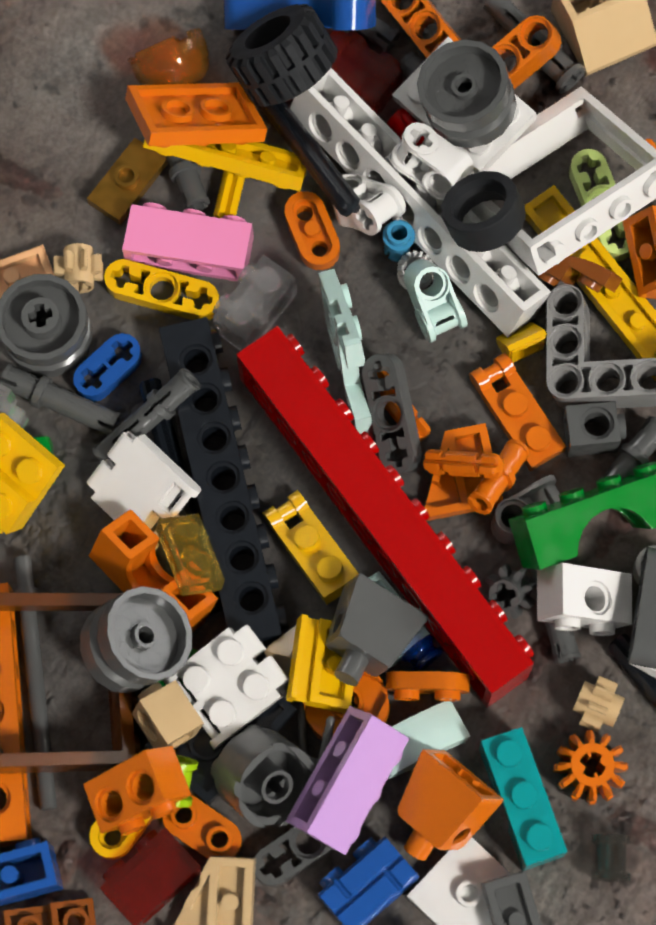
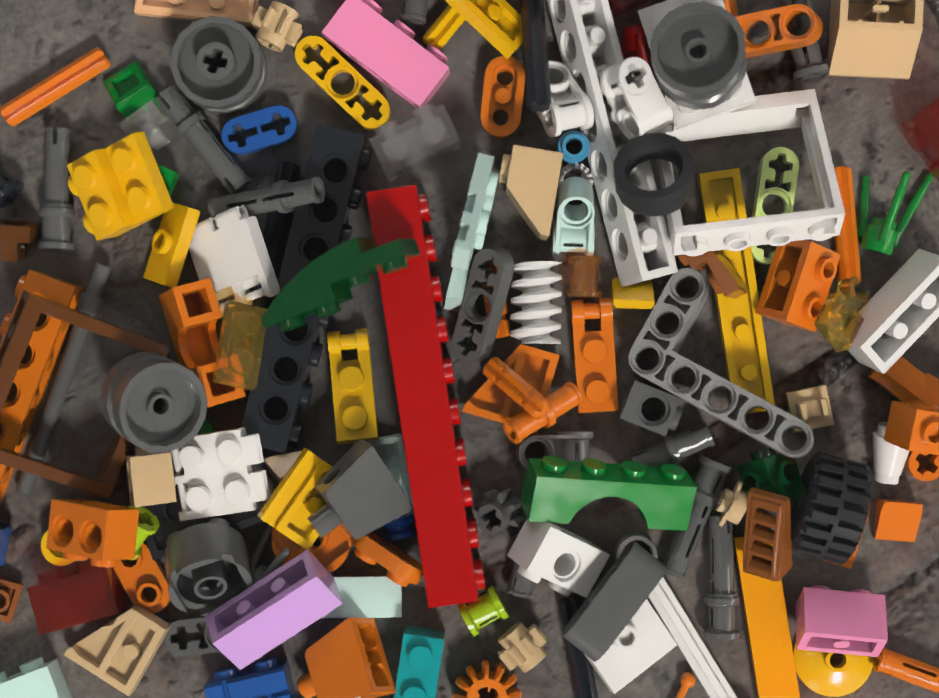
camera: 30 degrees right, 15 degrees up
none -> yellow plate [143,202,200,288]
none -> dark green slope [261,237,421,332]
none -> lime bush [457,586,509,637]
none -> tan slope [499,145,563,241]
none -> white piece [510,261,562,344]
none -> clear orange bush [566,256,603,298]

